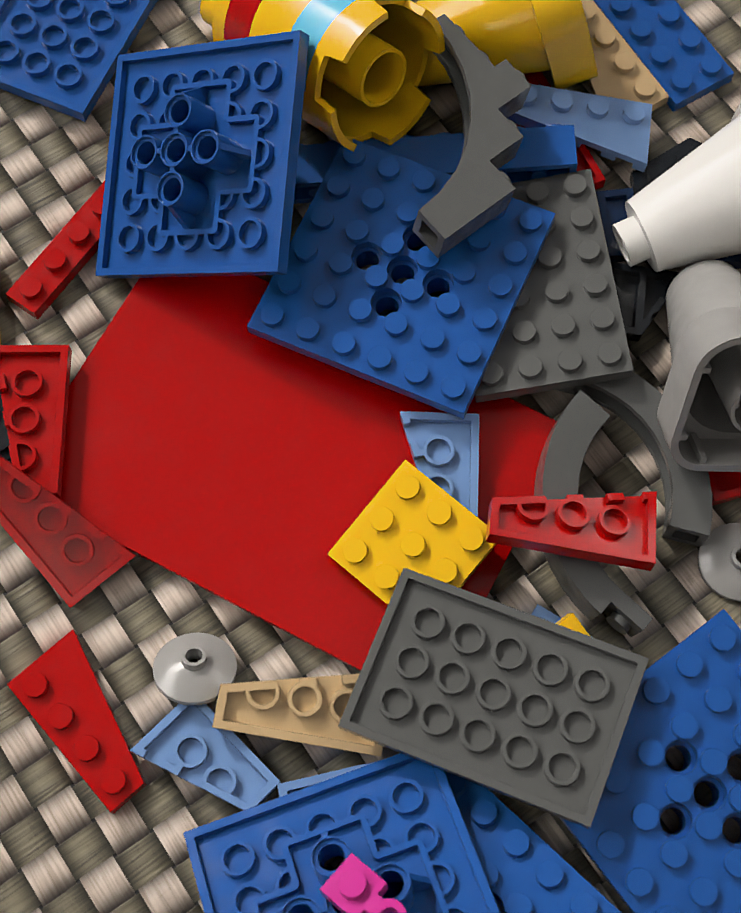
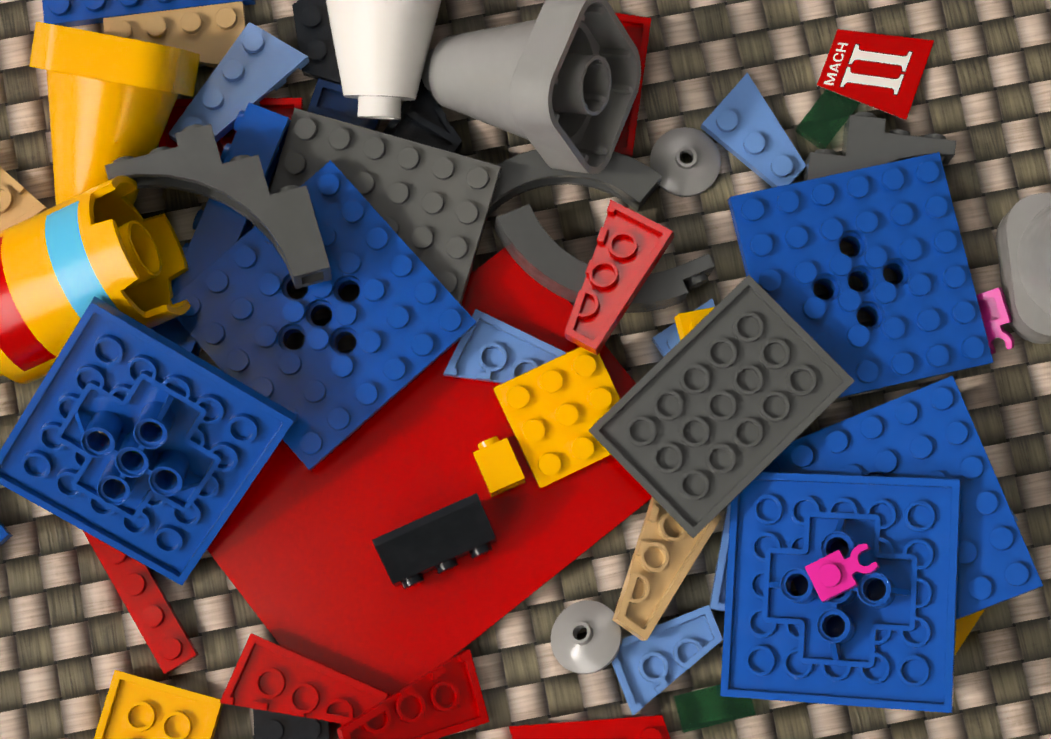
camera: 65 degrees left, 10 degrees up
none -> black slope [372,493,497,589]
none -> yellow brick [473,436,525,497]
none -> clear green tile [673,684,756,733]

